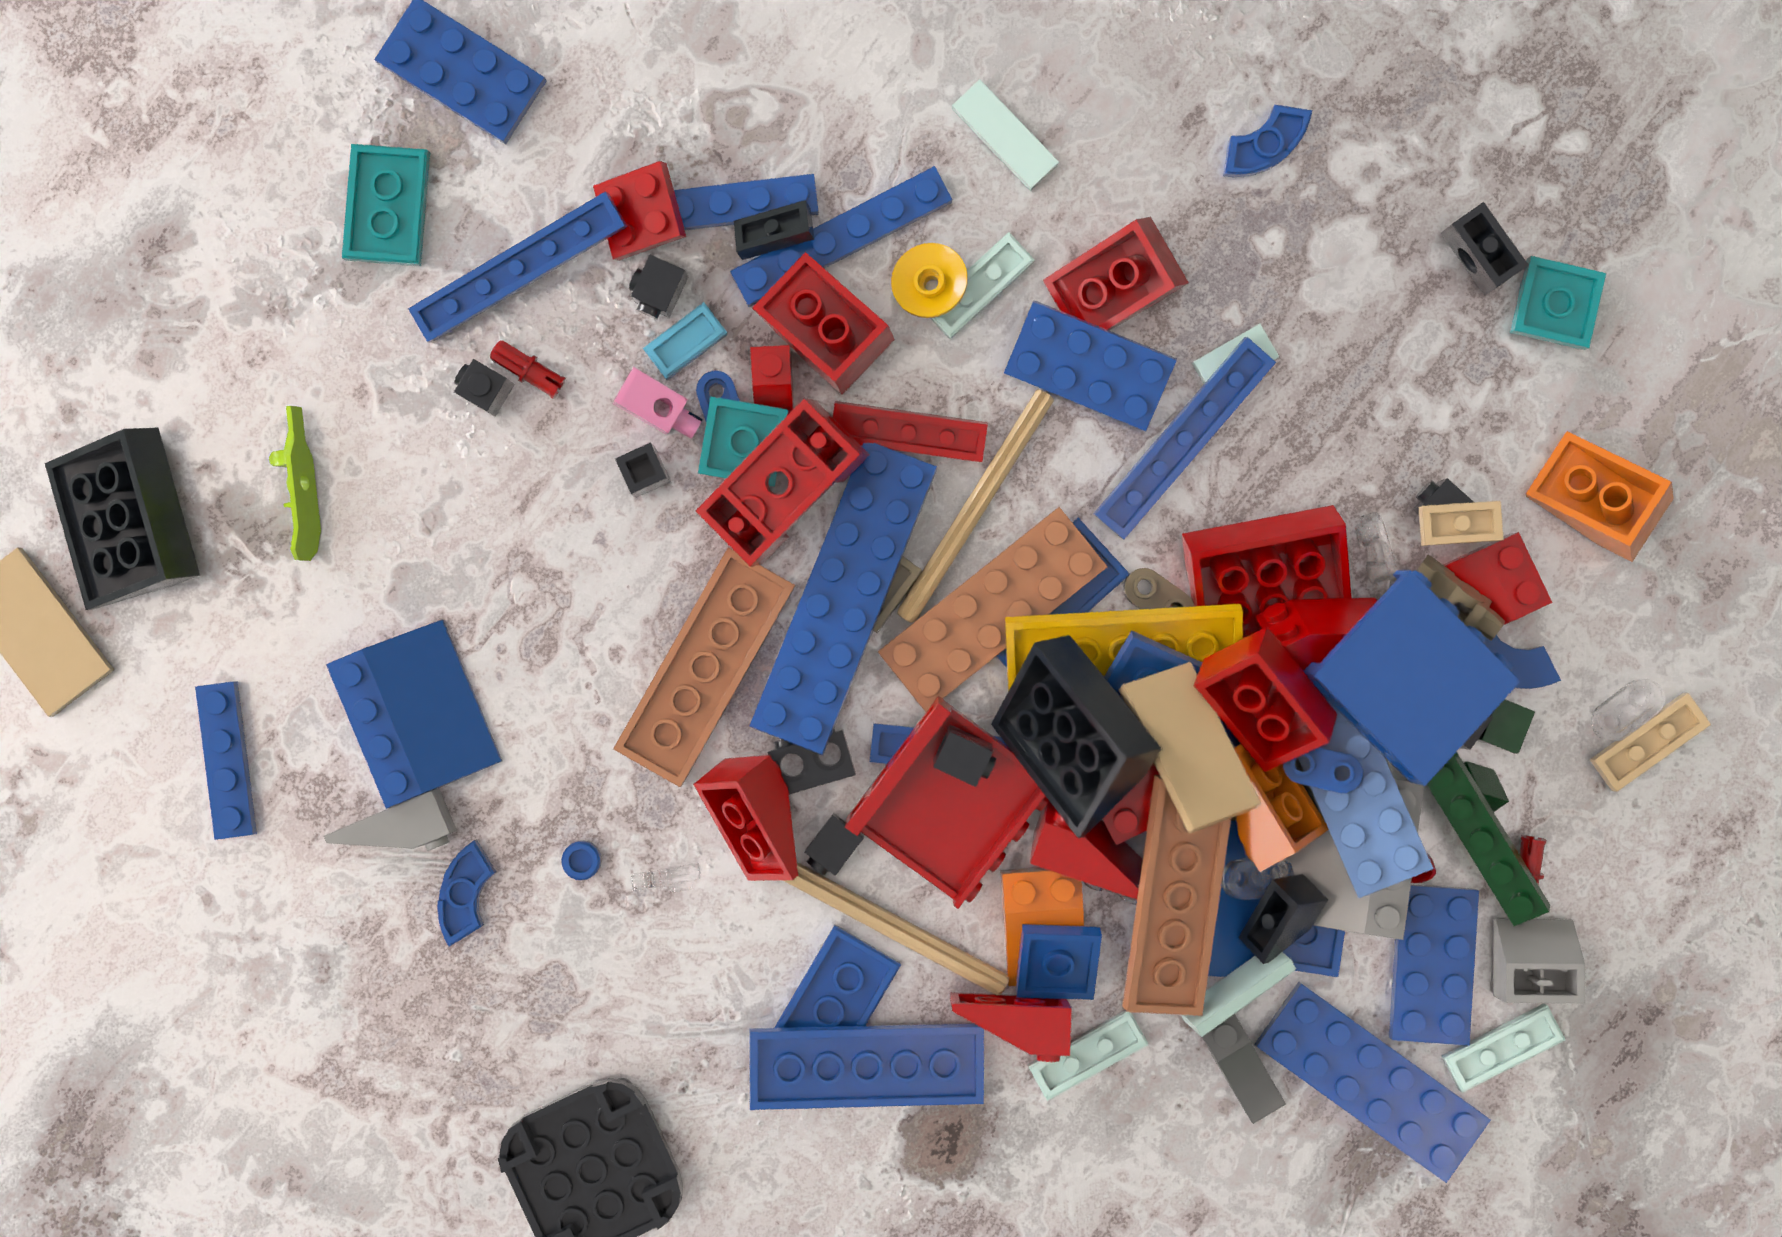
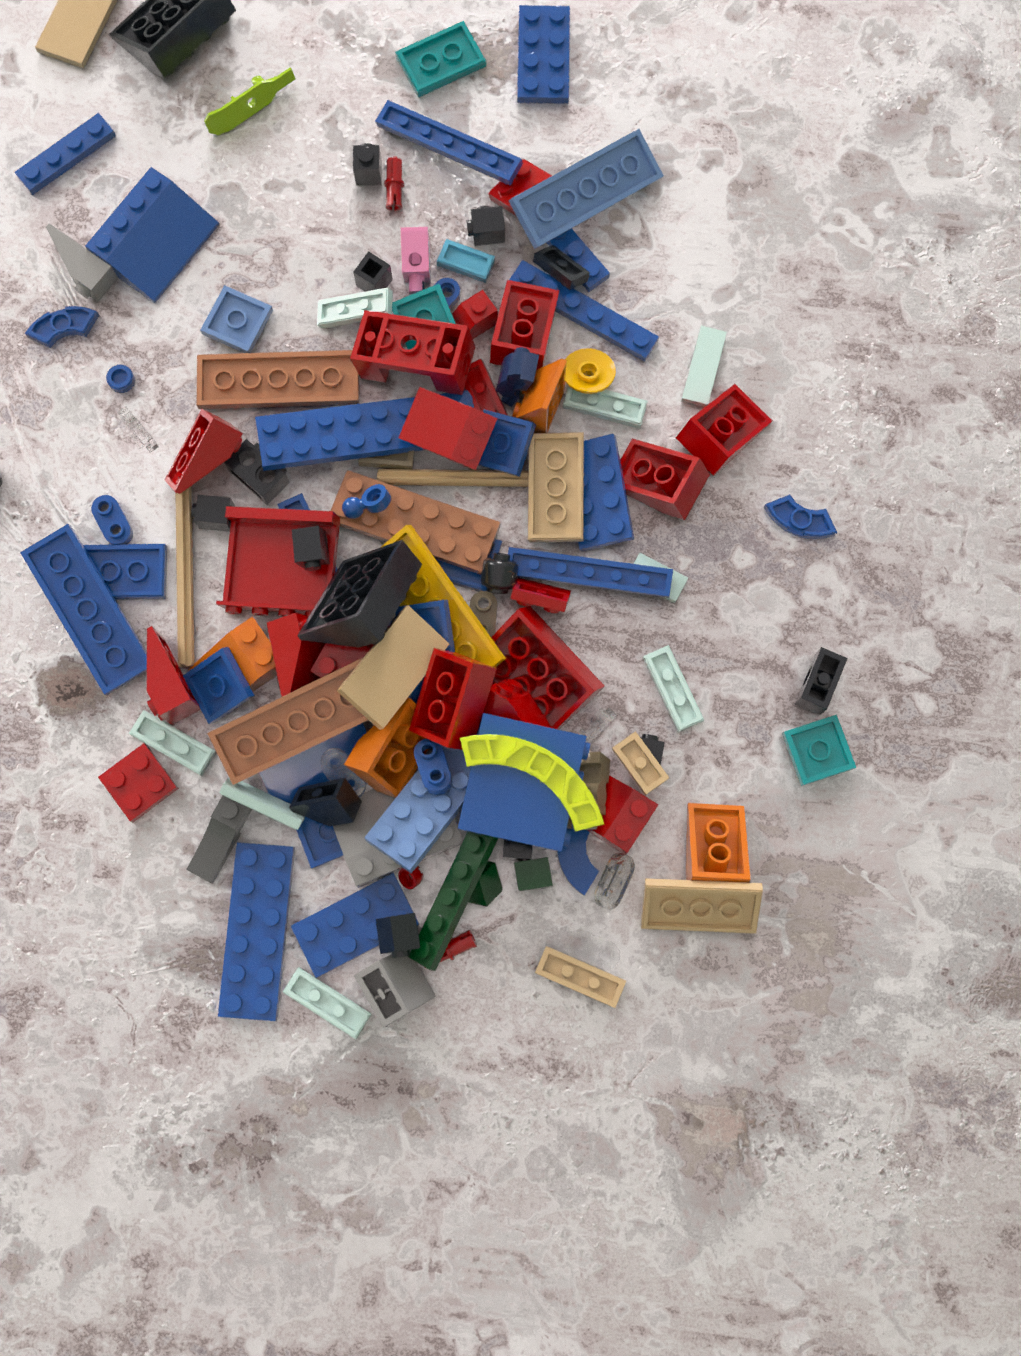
camera: 60 degrees right, 10 degrees down
none -> blue plate [91,495,133,544]
none -> red plate [98,743,179,823]
none -> medium blue plate [200,285,273,353]
none -> light aqua tile [317,288,393,329]
none -> blue plate [342,484,391,519]
none -> black brick [375,913,420,958]
none -> red slope [399,387,498,471]
none -> neon yellow tile [460,734,604,832]
none -> blue tile [478,409,536,477]
none -> black head [481,553,519,594]
none -> dark blue cylinder [496,347,539,407]
none -> medium blue plate [509,129,664,249]
none -> red plate [510,577,571,613]
none -> orange slope [512,358,567,434]
none -> tan tile [528,432,584,542]
none -> clear plate [594,853,635,910]
none -> tan tile [641,878,763,933]
none -> light aqua tile [643,645,704,733]
none -> red slope [676,384,773,476]

